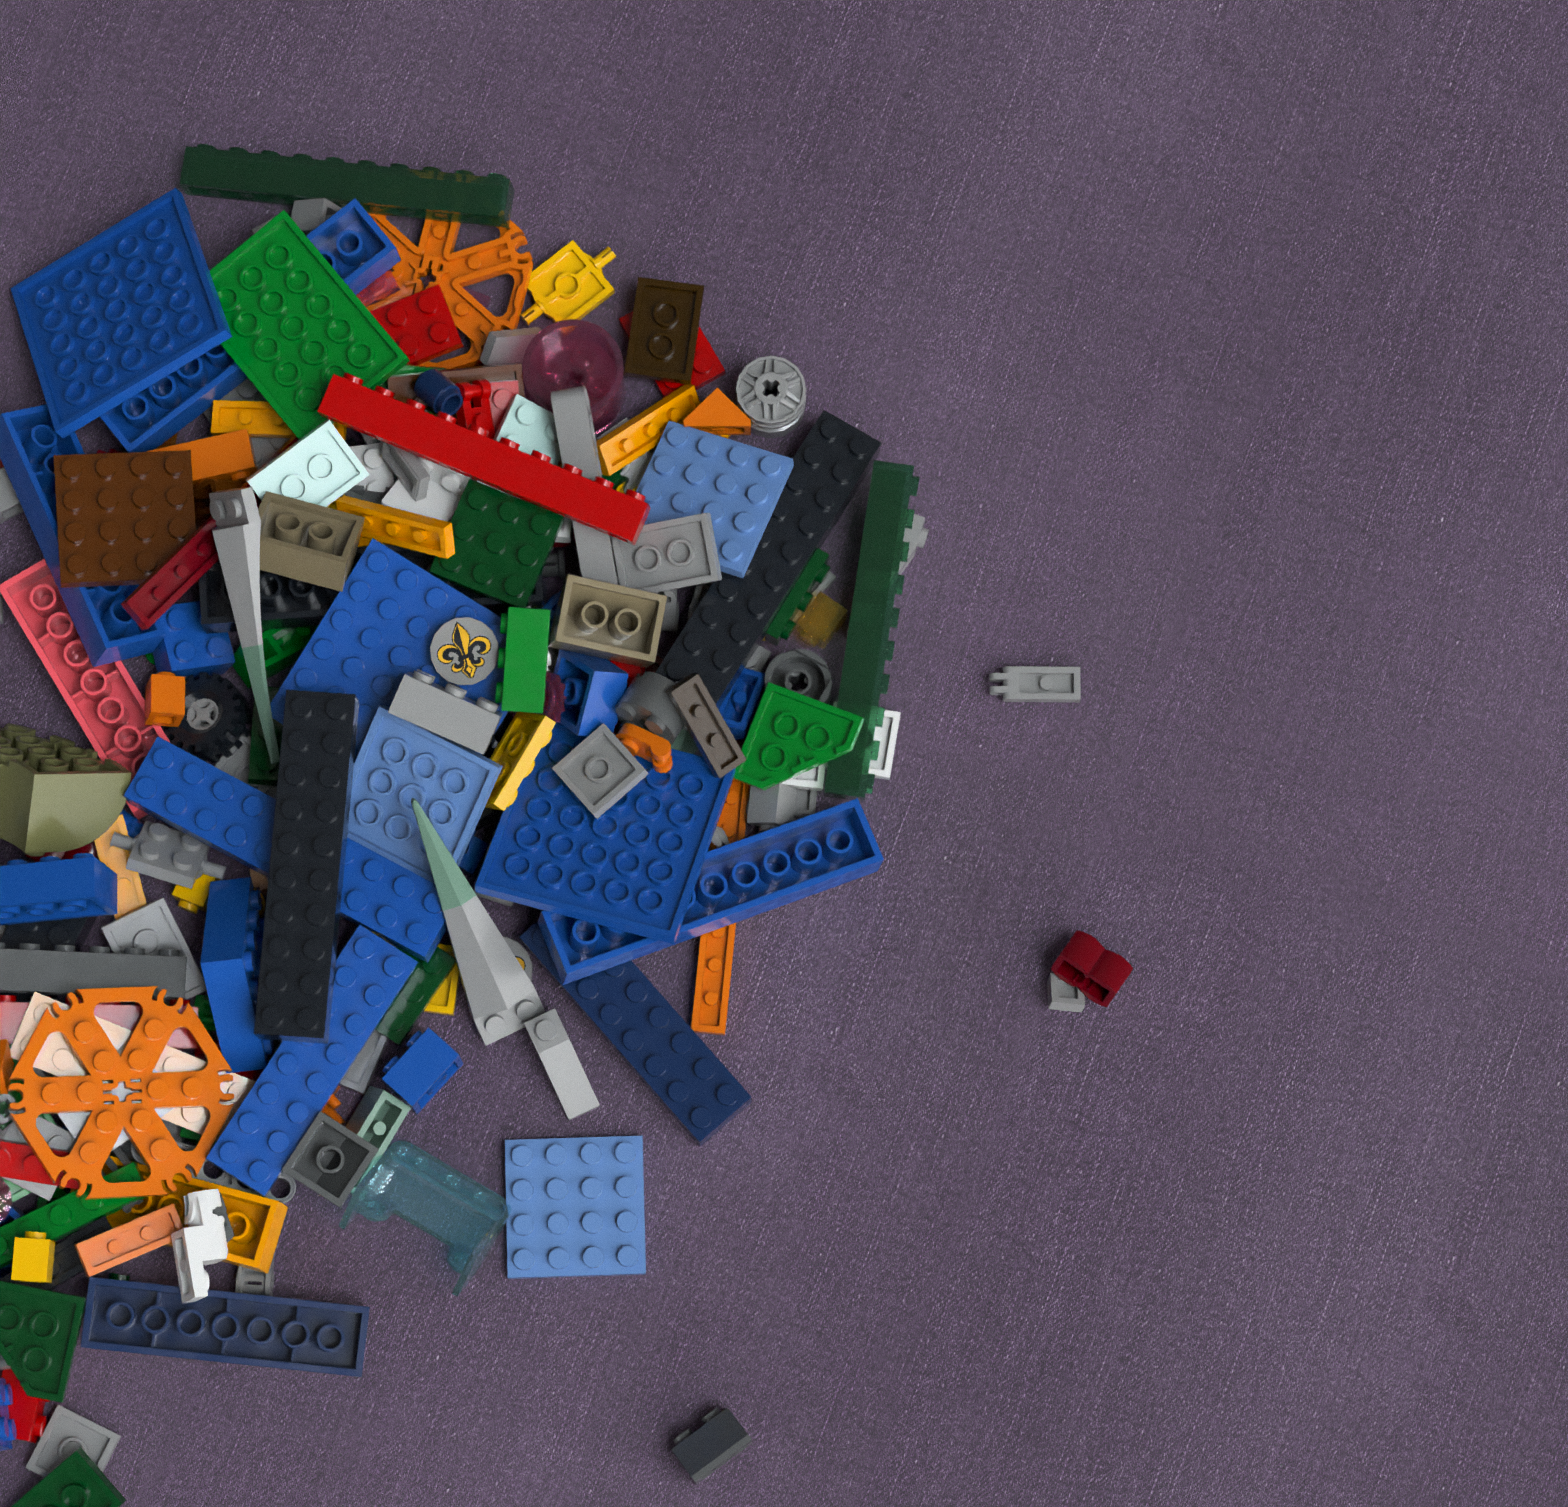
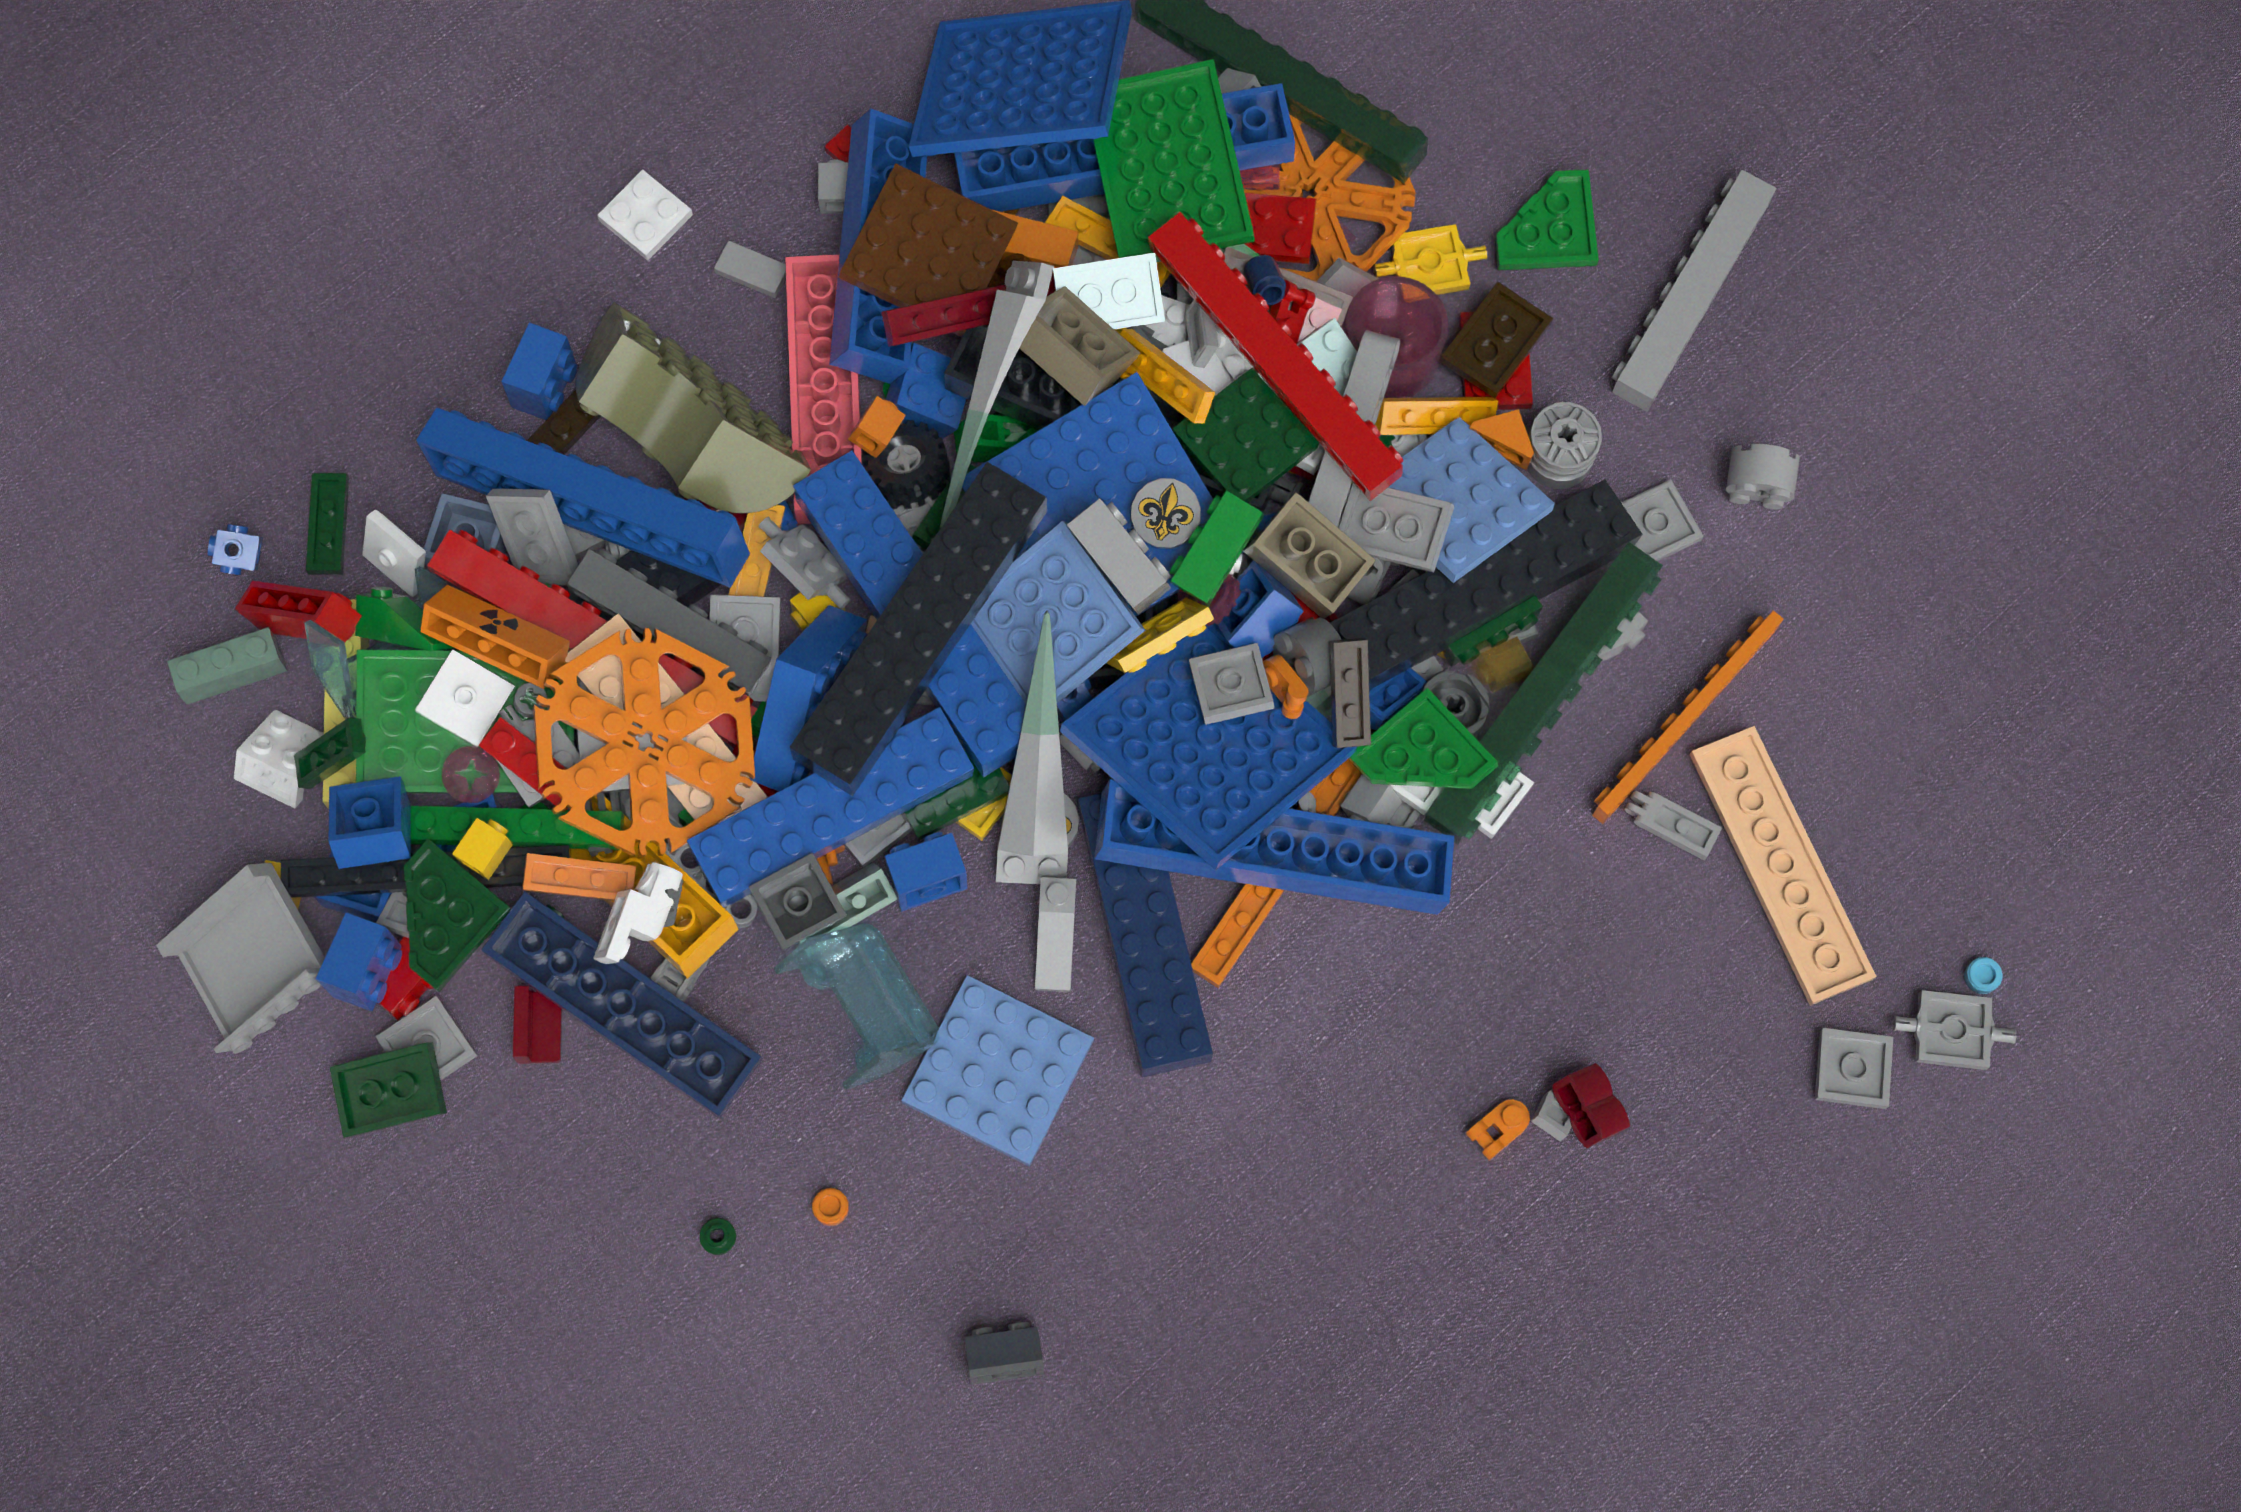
camera: 25 degrees right, 5 degrees down
none -> dark red panel [513,986,562,1064]
none -> dark green plate [700,1218,736,1255]
none -> orange tile [812,1188,849,1226]
none -> orange plate [1465,1099,1530,1161]
none -> green plate [1495,169,1599,270]
none -> orange plate [1592,610,1784,824]
none -> light grey brick [1612,170,1777,412]
none -> light grey tile [1621,479,1704,568]
none -> light nougat plate [1690,726,1877,1006]
none -> light grey brick [1726,444,1800,509]
none -> light grey plate [1815,1028,1893,1109]
none -> light grey plate [1892,990,2016,1070]
none -> medium azure tile [1964,957,2003,994]

